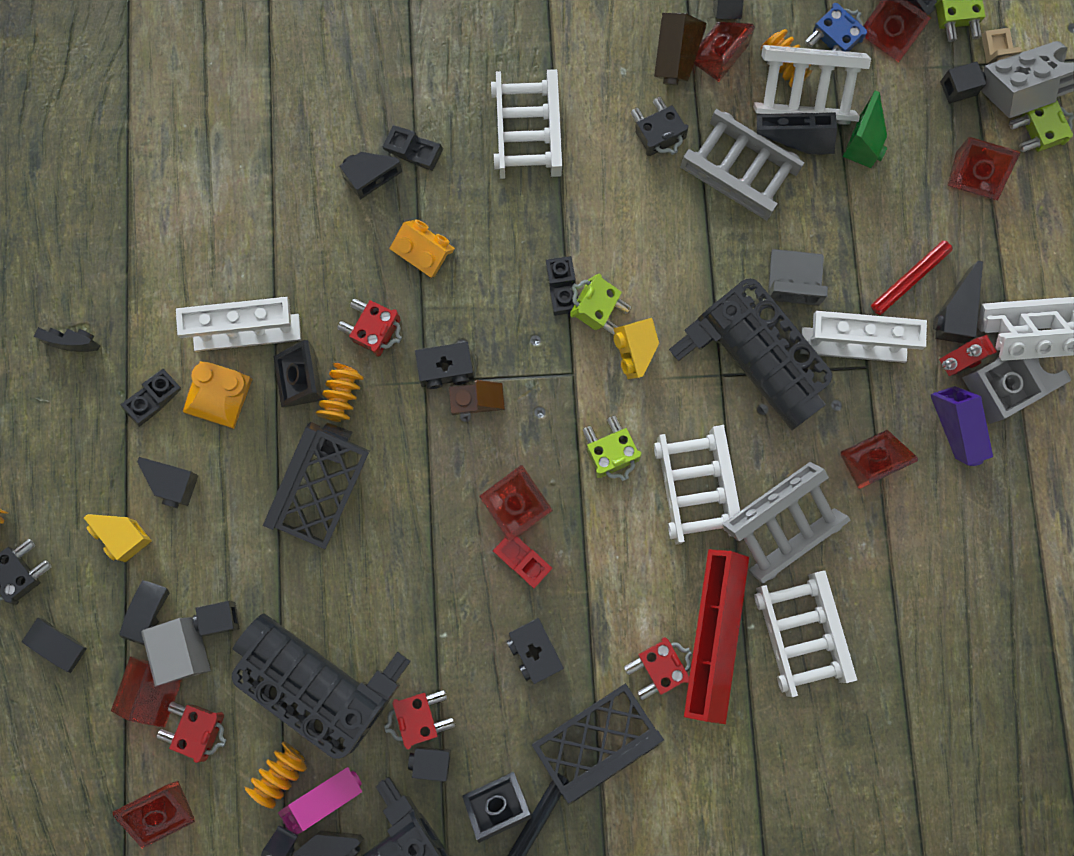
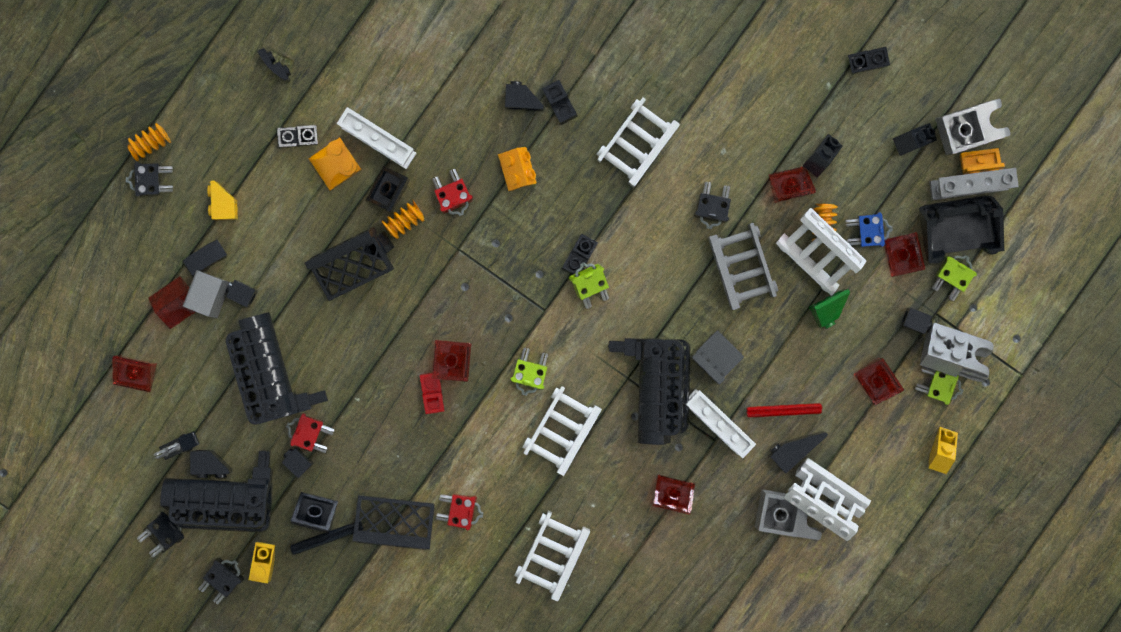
camera: 40 degrees right, 10 degrees up
black slope [22,618,87,673] -> none
black slope [137,457,198,509] -> none
red piece [157,702,227,763] -> none
light orange piece [245,741,307,809] -> none
dark pink slope [278,767,362,834] -> none
black brick [415,342,474,389] -> none
reddish brown slope [449,380,505,415] -> none
black brick [507,618,564,684] -> none
yellow slope [613,318,659,379] -> none
dark brown slope [654,13,707,85] -> none
red brick [684,549,749,724] -> none
light grey fence [722,462,851,583] -> none
black slope [757,112,837,155] -> none
dark purple slope [931,386,993,466] -> none
red piece [939,335,997,376] -> none
tan bracket [981,28,1021,64] -> none

